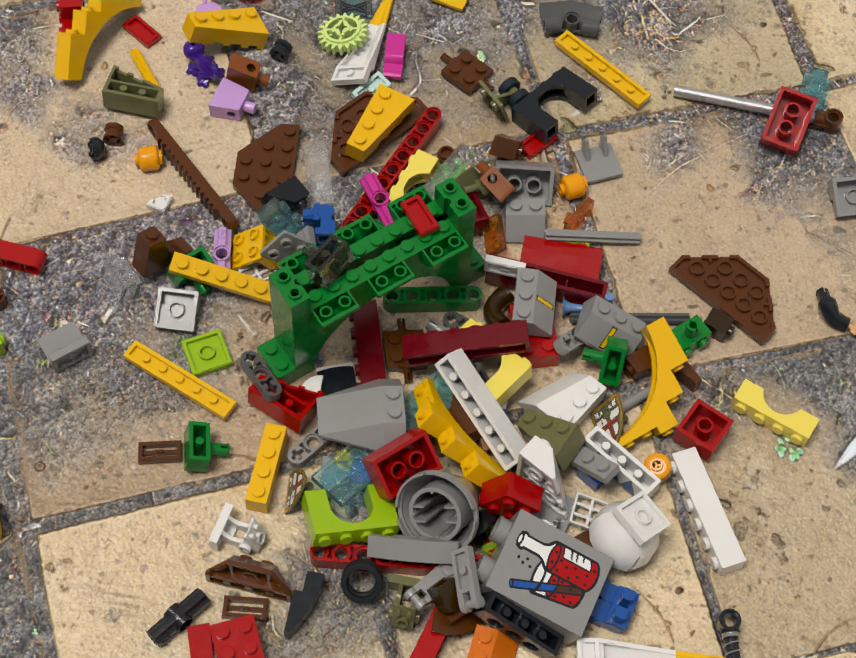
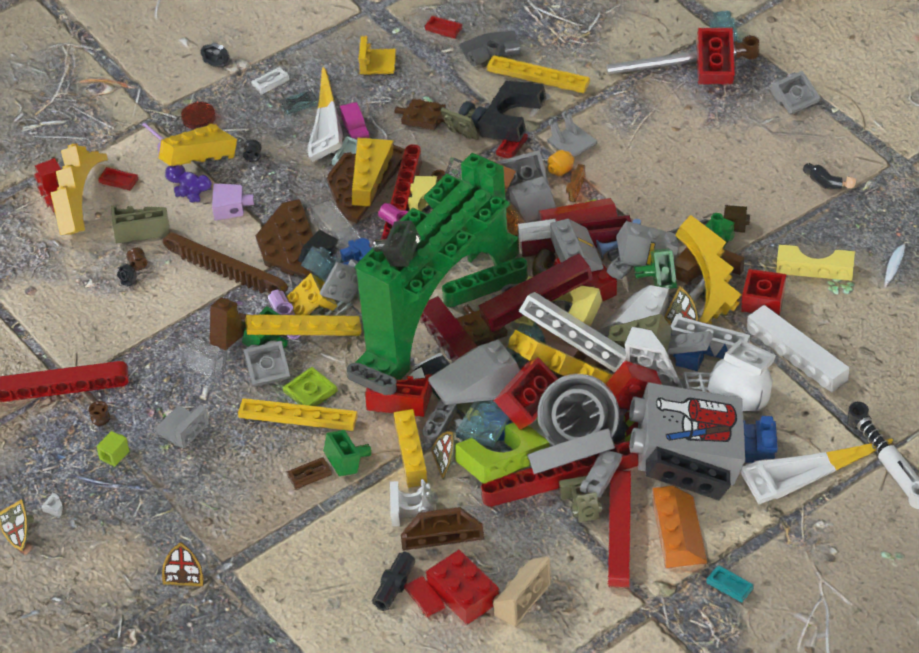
camera: 15 degrees left, 15 degrees down
yellow axle [130,48,160,87] -> none
light orange head [134,146,163,172] -> none
white tile [146,195,173,215] -> none
reddish brown tile [222,595,269,622] -> none
dark orange torso [226,52,270,93] -> none
black slope [284,571,325,640] -> none
yellowish green gear [317,13,369,55] -> none
black tyre [341,558,383,603] -> none
red tile [400,194,440,238] -> none
dark brown brick [427,577,460,614] -> none
reddish brown shield [431,608,483,636] -> none
light grey plate [450,545,485,614] -> none
reddish brown slope [489,133,524,160] -> none
light grey axle [544,229,641,244] -> none
light orange head [644,453,672,483] -> none
reddish brown plate [668,255,776,345] -> none

